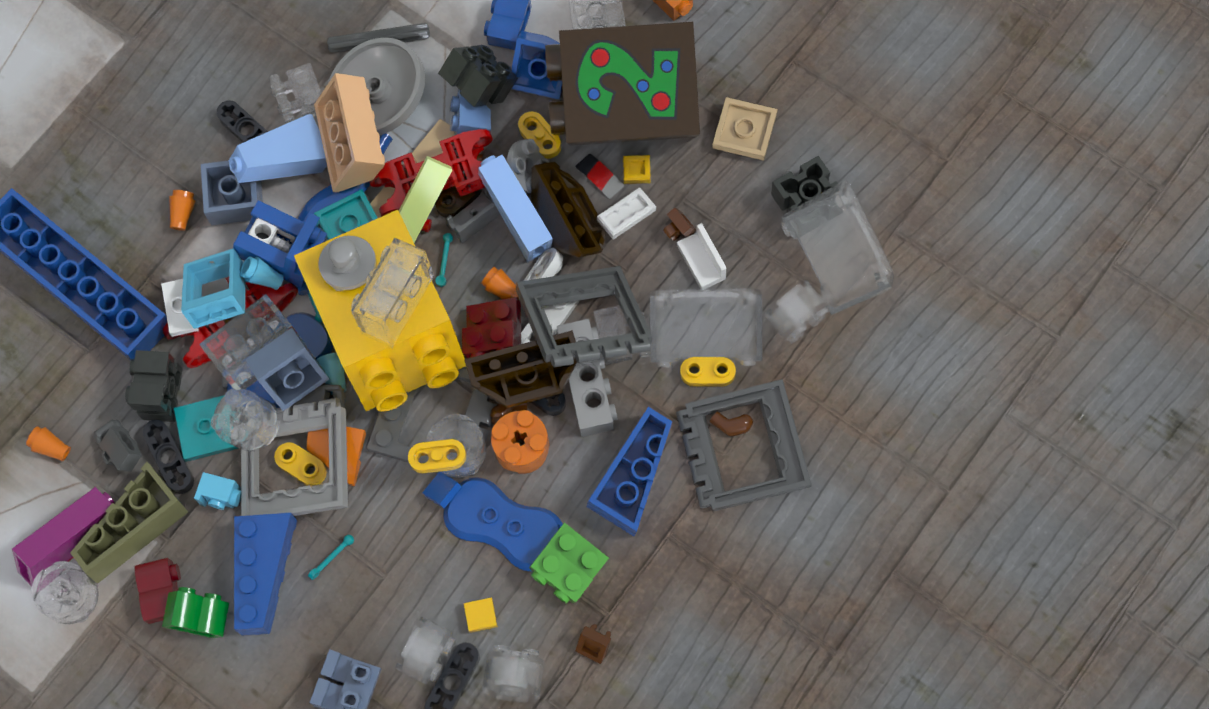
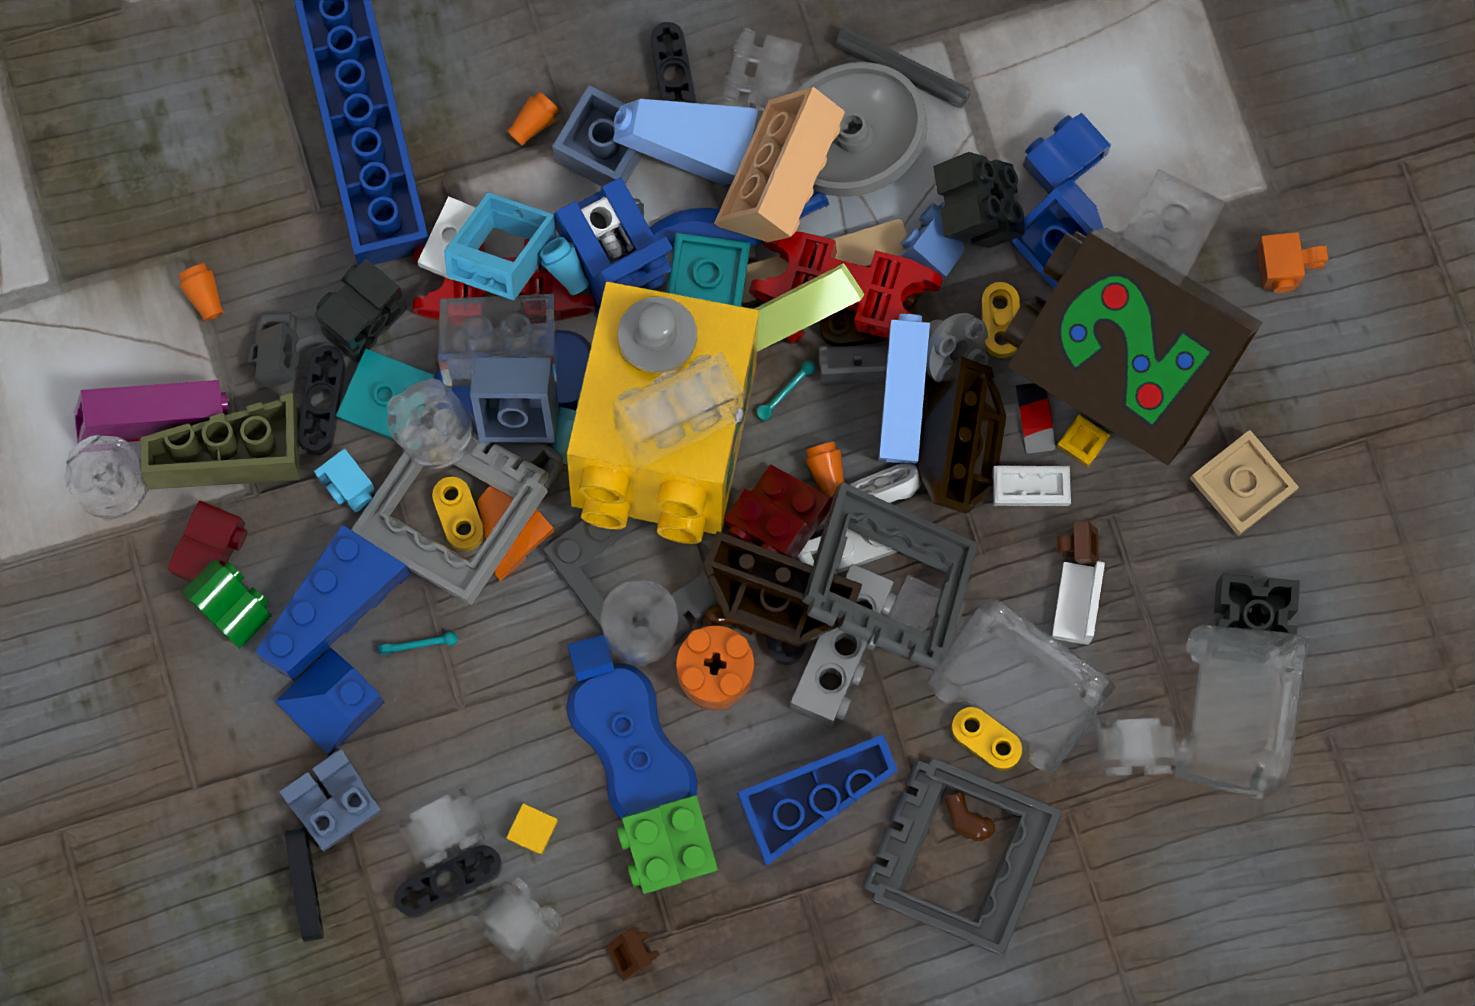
camera: 30 degrees right, 5 degrees up
yellow plate [408,439,466,473] -> none
none -> blue slope [275,648,385,756]

